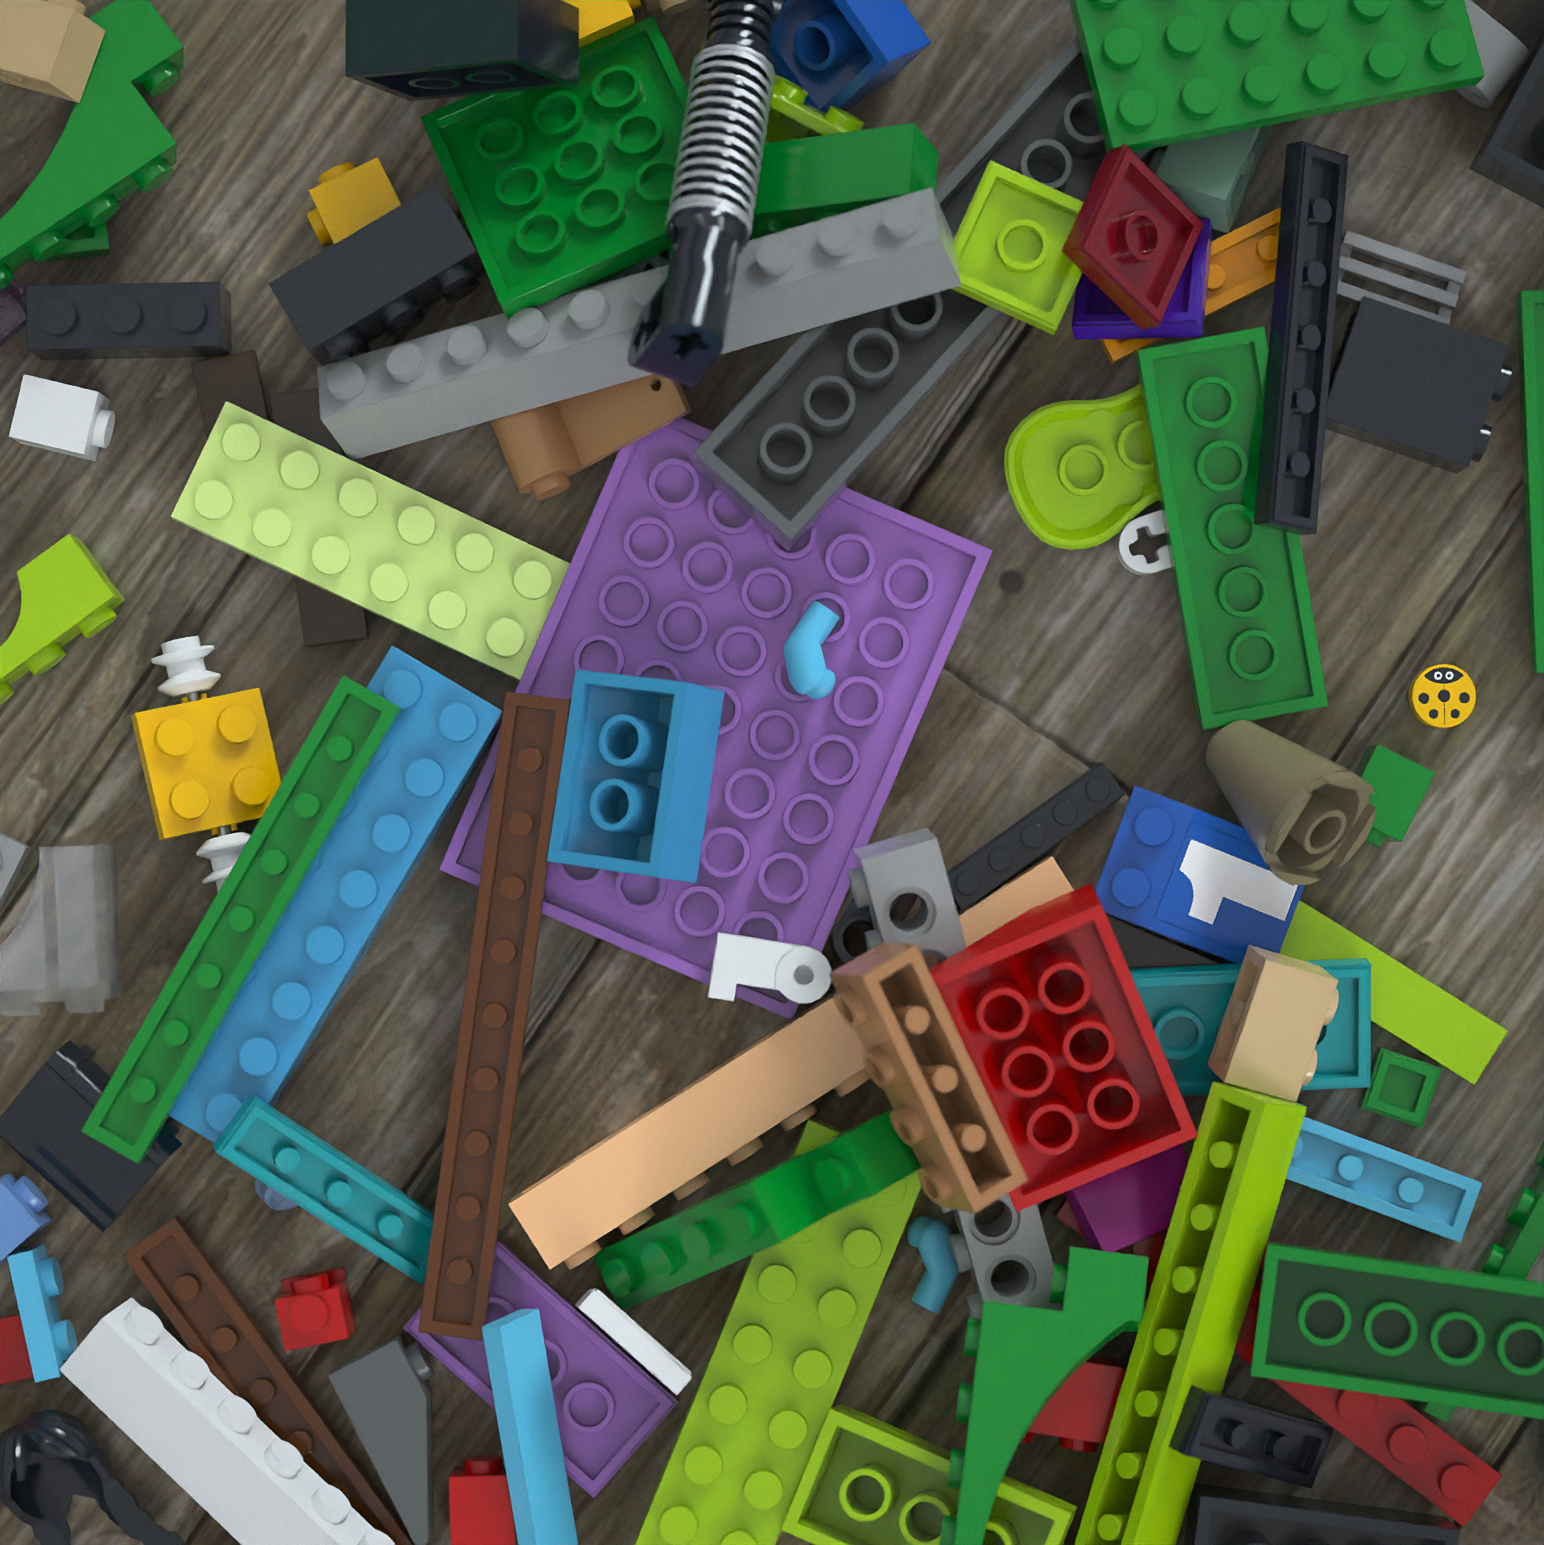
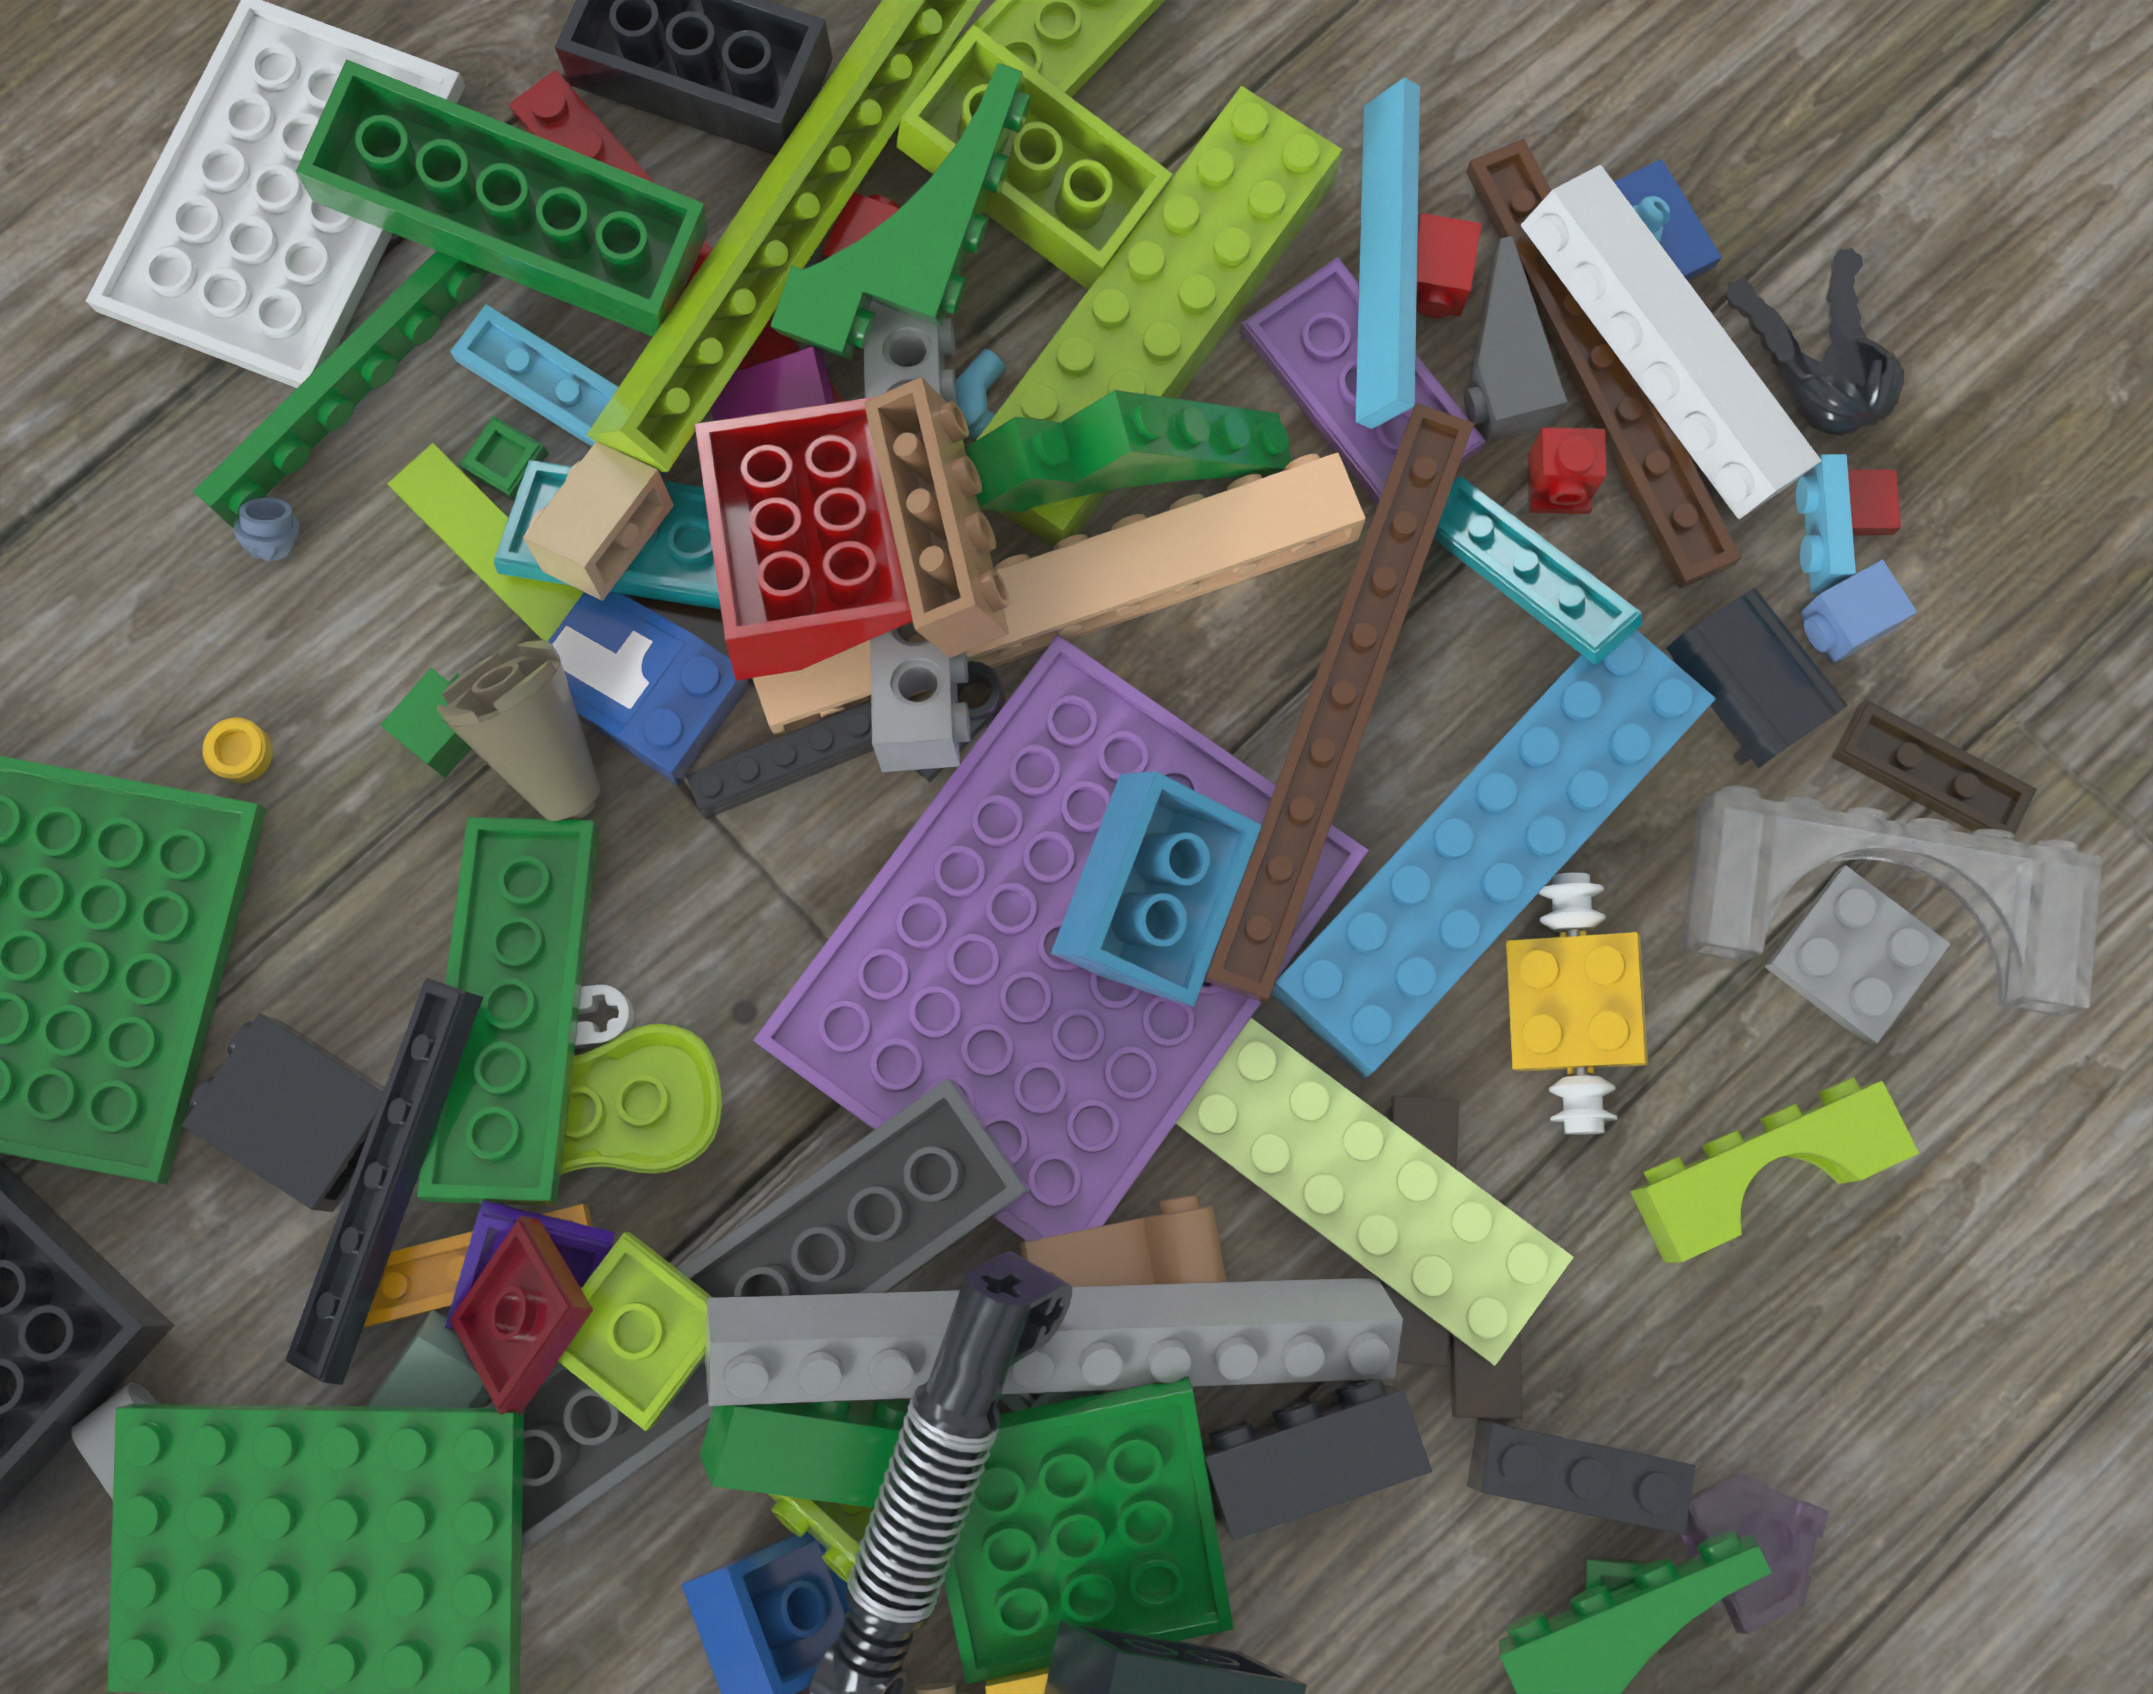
camera: 170 degrees left, 10 degrees down
white brick [9,374,115,461] -> none
green plate [81,675,402,1164] -> none
yellow brick [306,157,401,247] -> none
white tile [575,1288,692,1395] -> none
white leg [707,932,832,1003] -> none
medium azure arm [783,600,840,700] -> none
black tile [1169,1385,1334,1489] -> none
light grey tile [1336,230,1467,325] -> none
yellow tile [1408,664,1476,729] -> none

